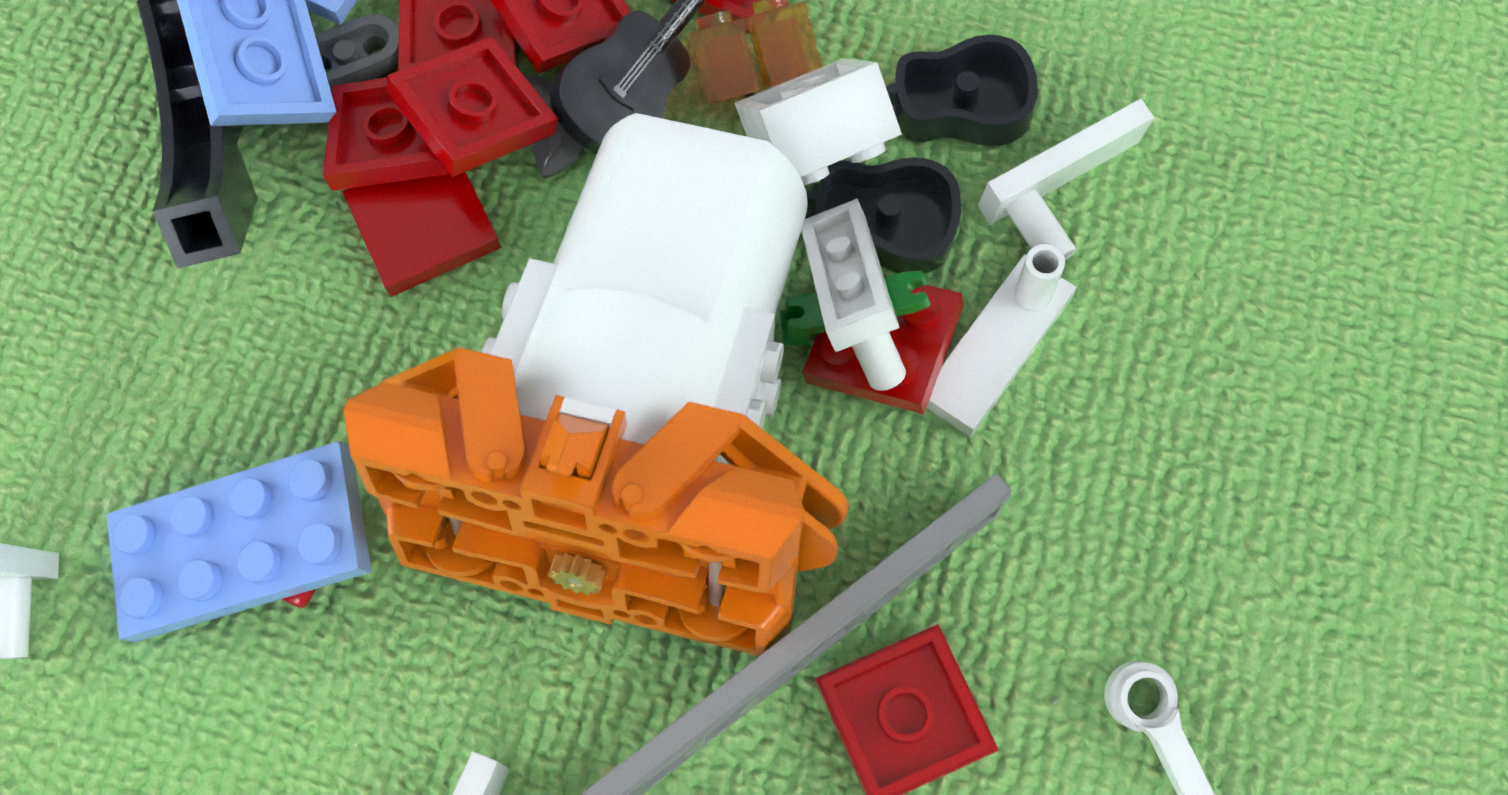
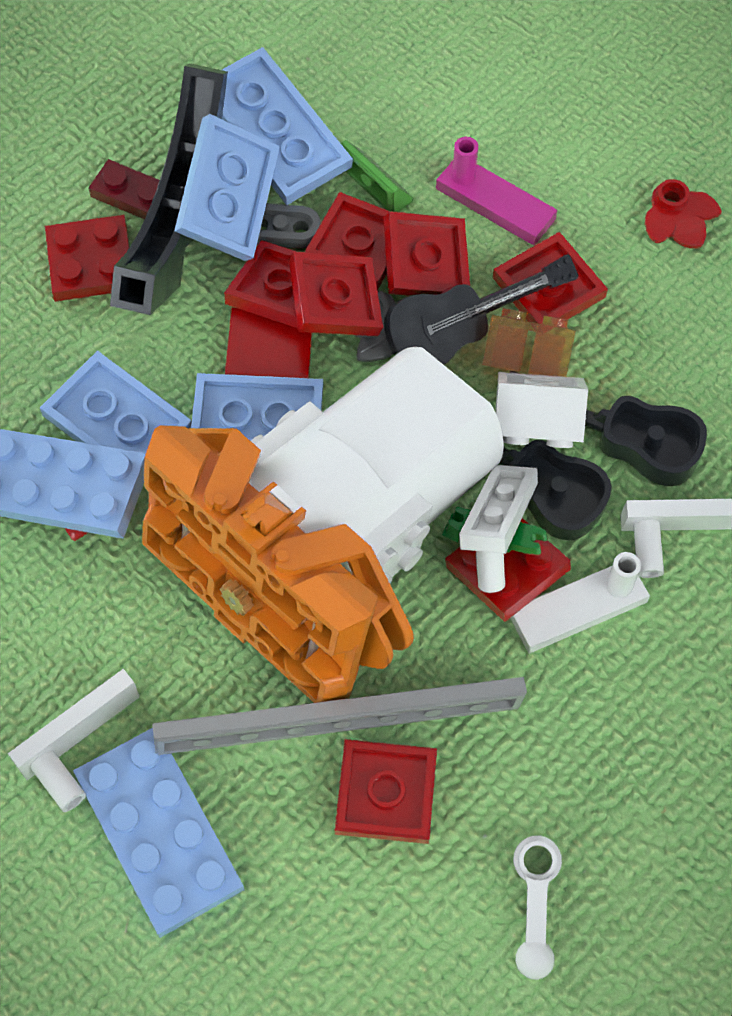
camera: 25 degrees right, 5 degrees down
none -> light blue plate [40,351,192,453]
none -> red plate [45,215,130,302]
none -> dark red plate [89,159,160,220]
none -> light blue plate [191,373,323,441]

